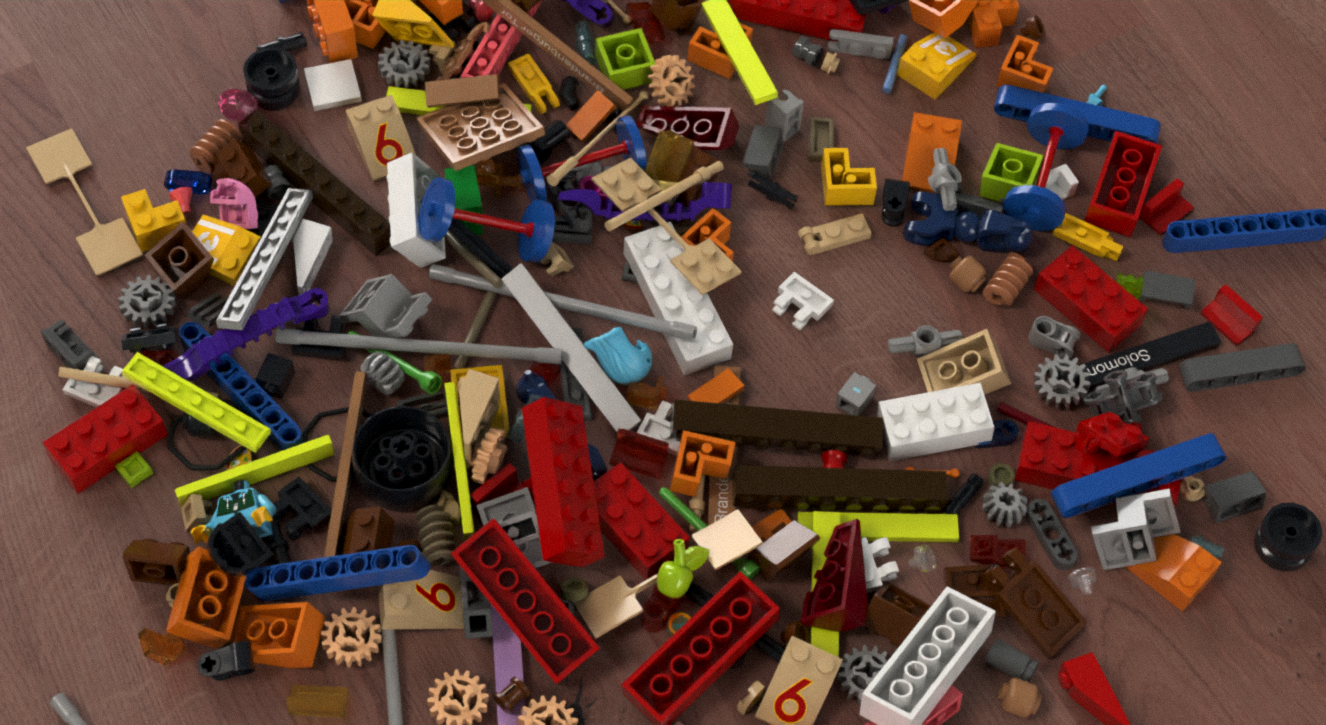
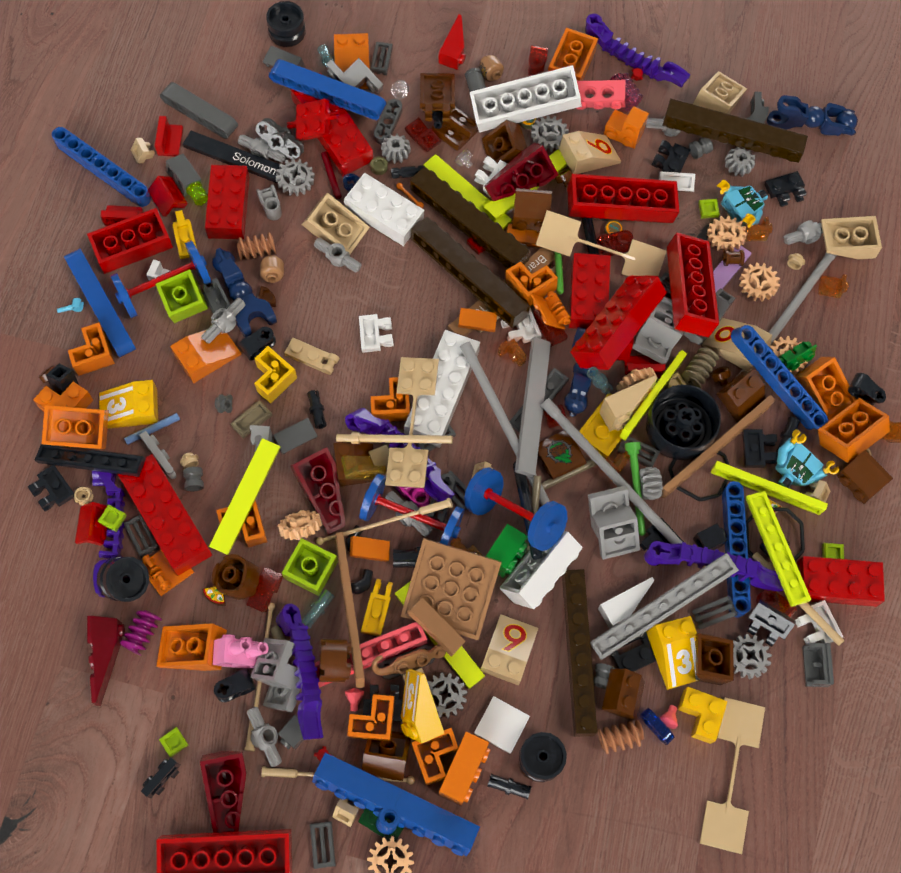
camera: 135 degrees left, 10 degrees up
black slope [207,512,274,577] -> none
bright pink slope [210,178,258,229] -> none
clear pink piece [218,89,257,121] -> none
clear yellow panel [286,684,349,718] -> none
medium azure piece [583,327,652,385] -> none
lime piece [657,539,710,598] -> none
tan tile [737,680,765,716] -> none
red wheel [821,450,848,468] -> none
light grey brick [835,372,876,416] -> none
none -> black brick [46,363,79,395]
none -> tan tile [131,138,155,164]
none -> red panel [148,176,188,217]
none -> dark grey plate [215,394,233,413]
none -> dark grey tile [370,42,393,76]
none -> orange hinge [530,291,571,329]
none -> reddish brown slope [538,430,587,480]
none -> green hinge [779,341,817,371]

